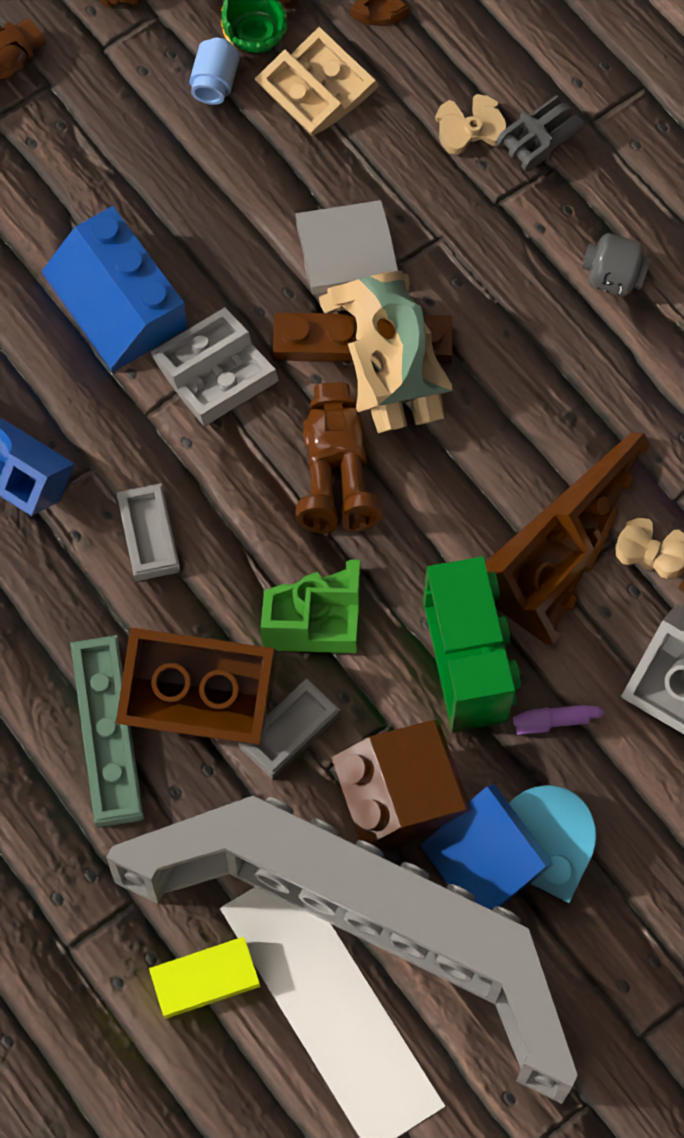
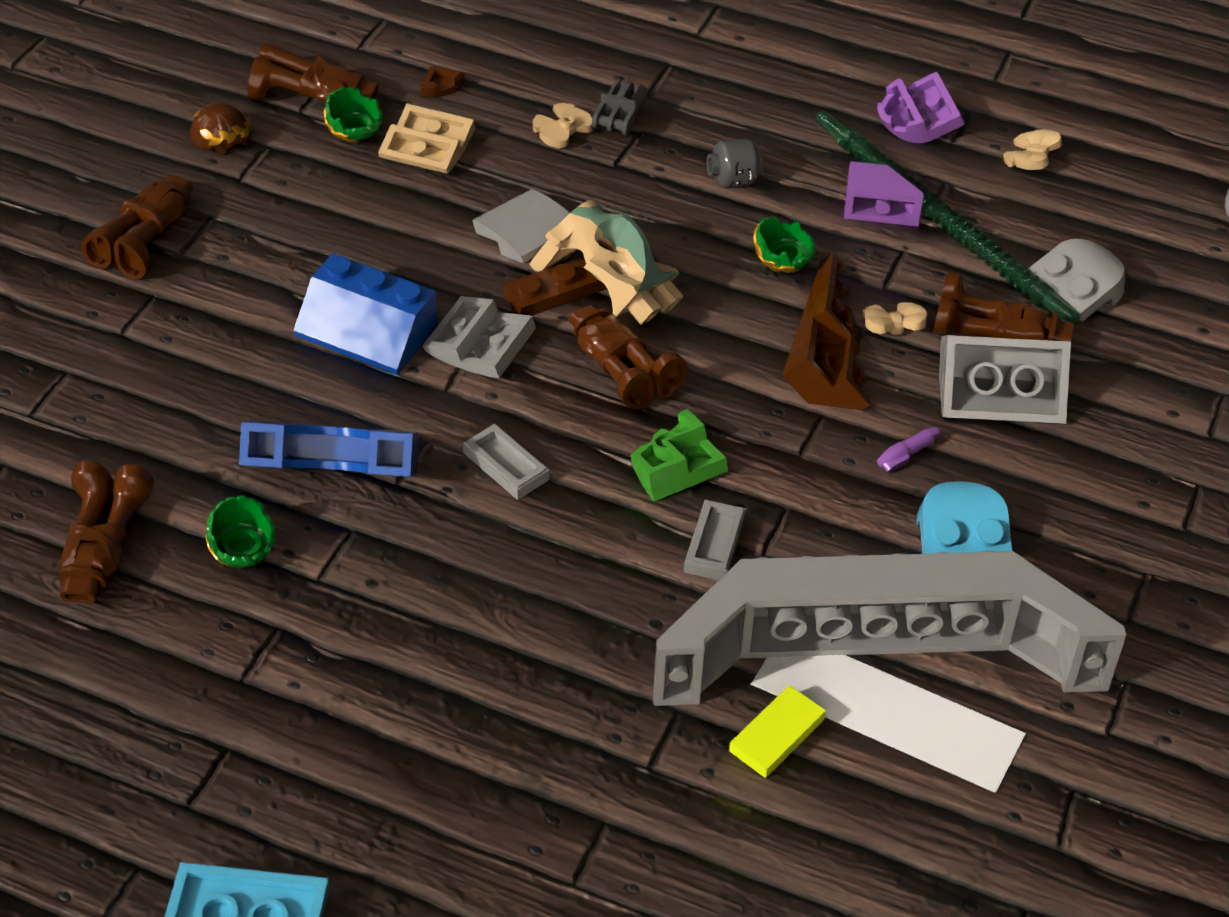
camera: 30 degrees left, 20 degrees down
sand green tile [70,635,144,828] -> none
reddish brown slope [116,627,278,745] -> none
light blue brick [189,37,240,105] -> none
reddish brown slope [331,720,471,850] -> none
blue tile [420,784,553,910] -> none
green piece [423,556,521,732] -> none
none -> green hair [754,216,816,273]

